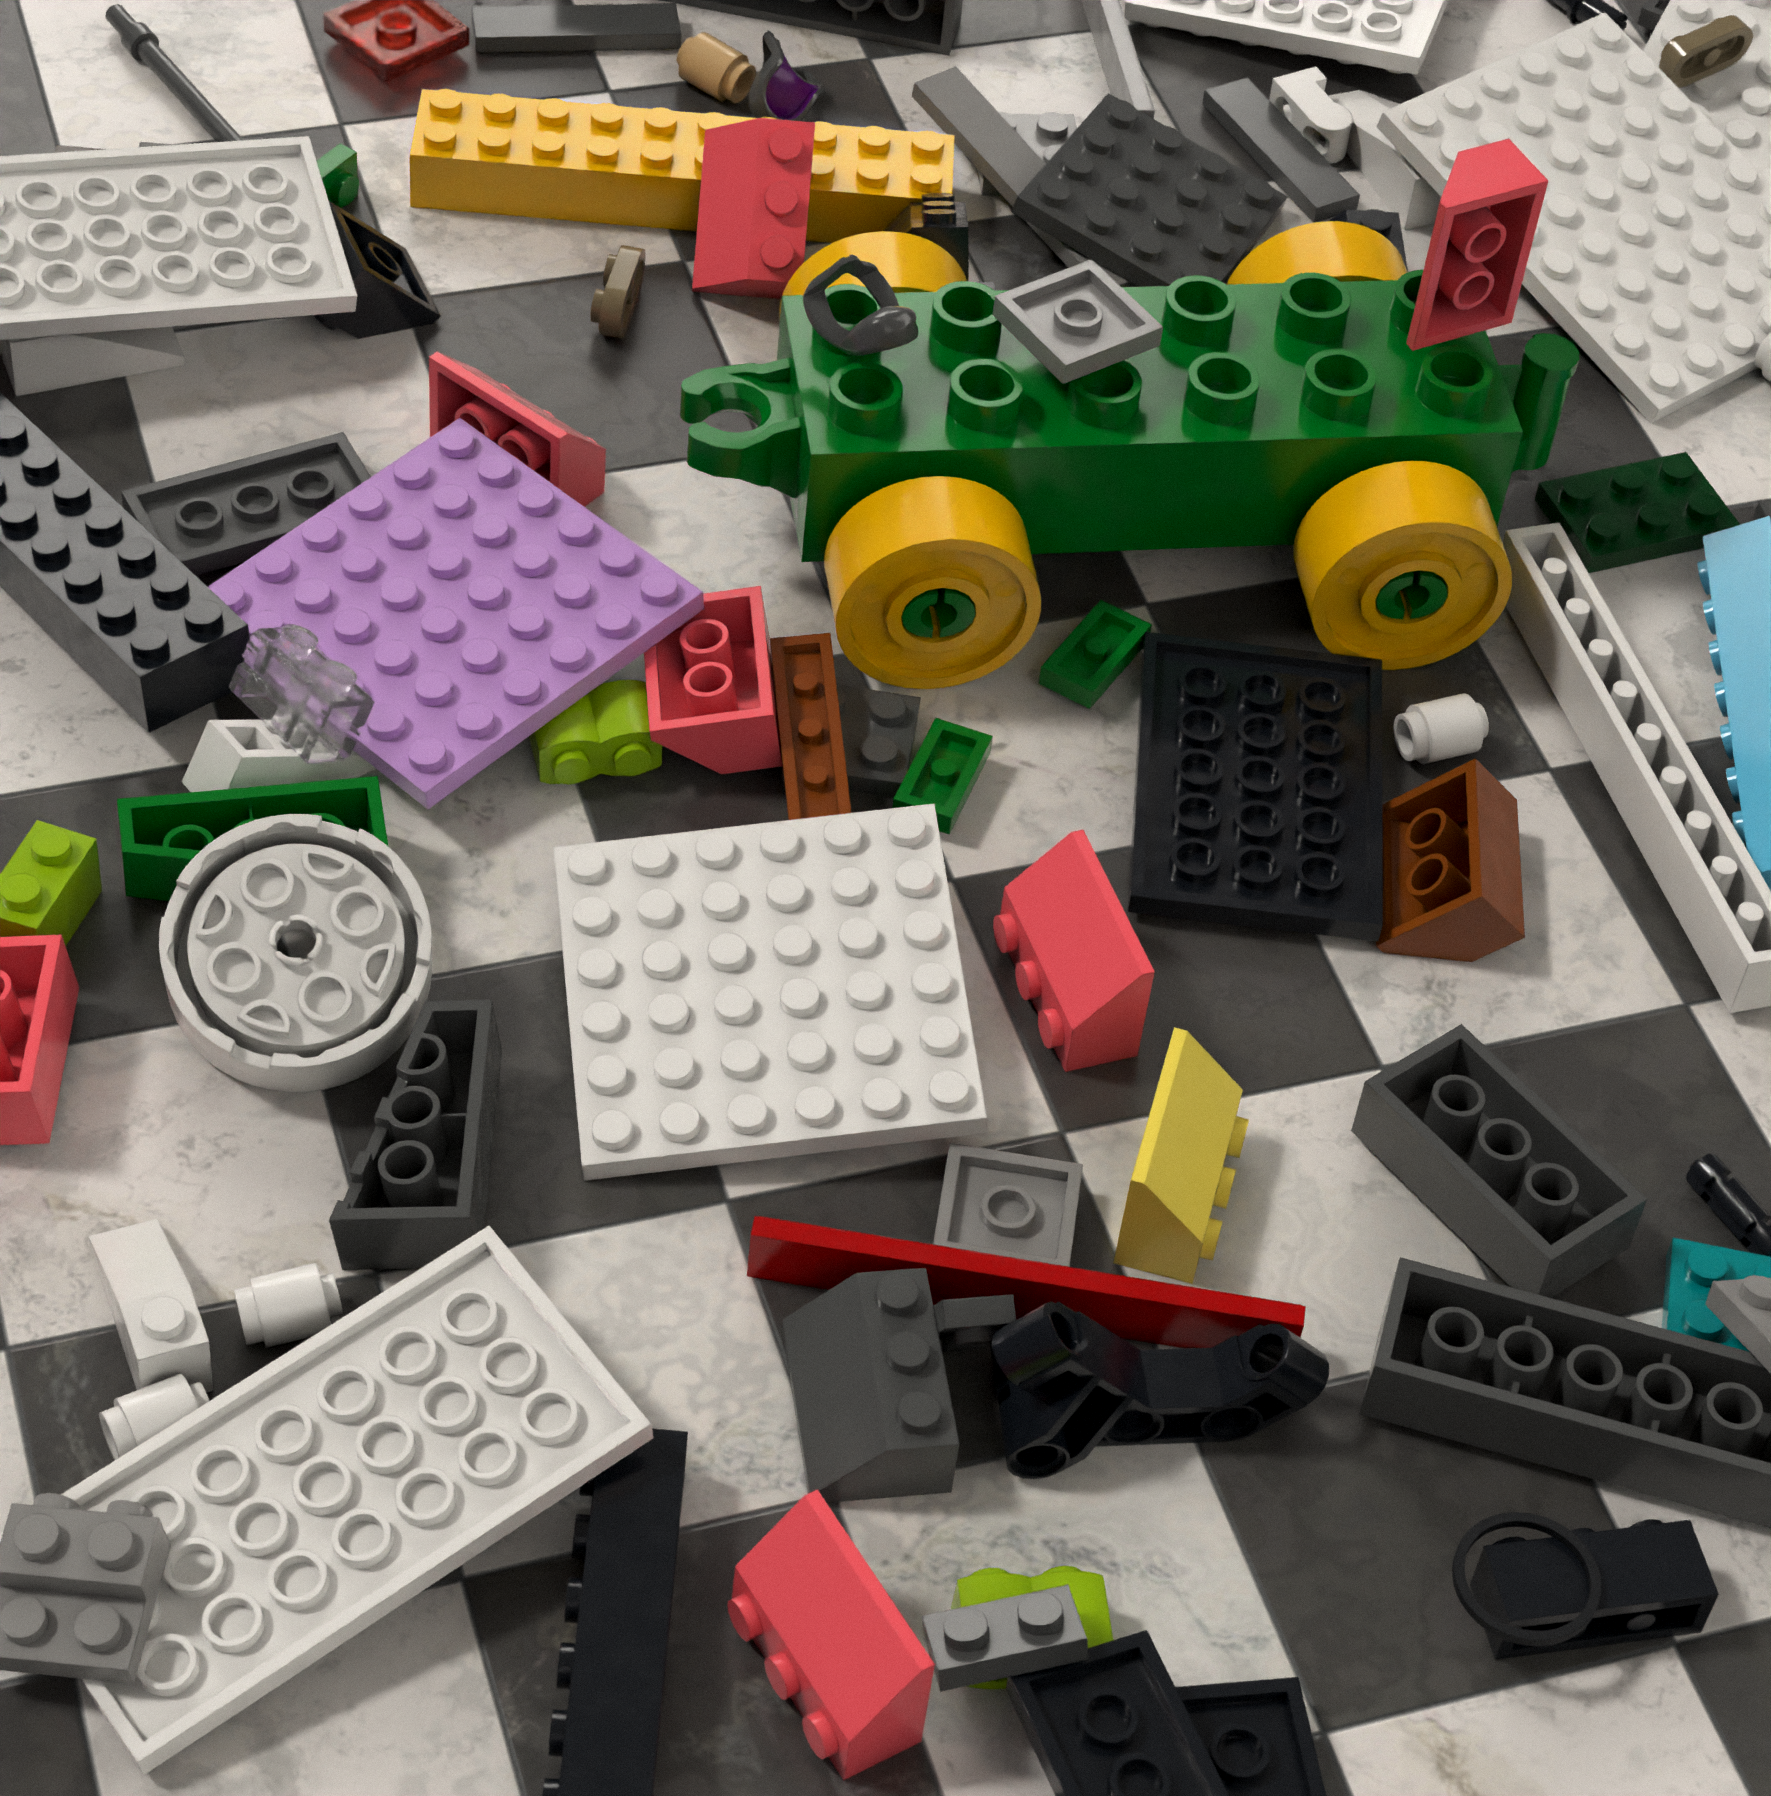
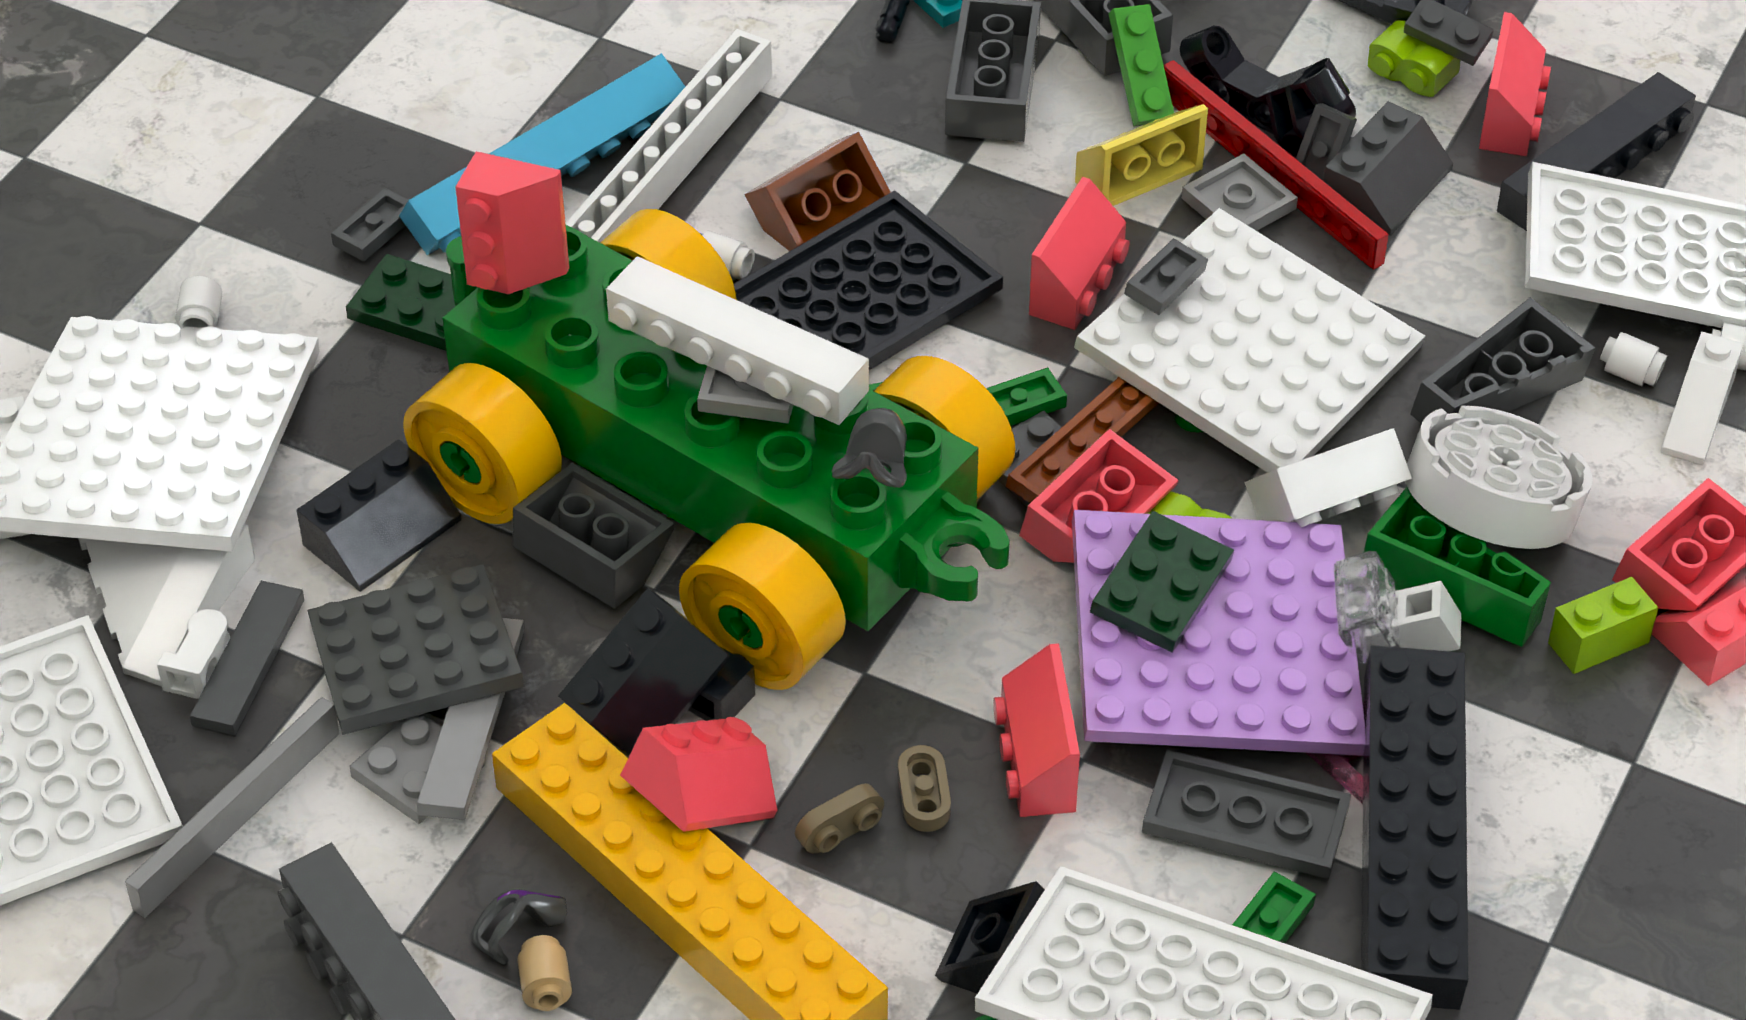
camera: 130 degrees left, 0 degrees up
none -> white brick [606,256,869,425]
none -> dark tan plate [898,745,951,832]
none -> dark green plate [1090,511,1234,653]
none -> bright green plate [1108,4,1174,127]
none -> dark grey plate [1124,238,1208,315]
none -> green plate [1232,871,1316,943]
none -> white brick [1244,428,1412,527]

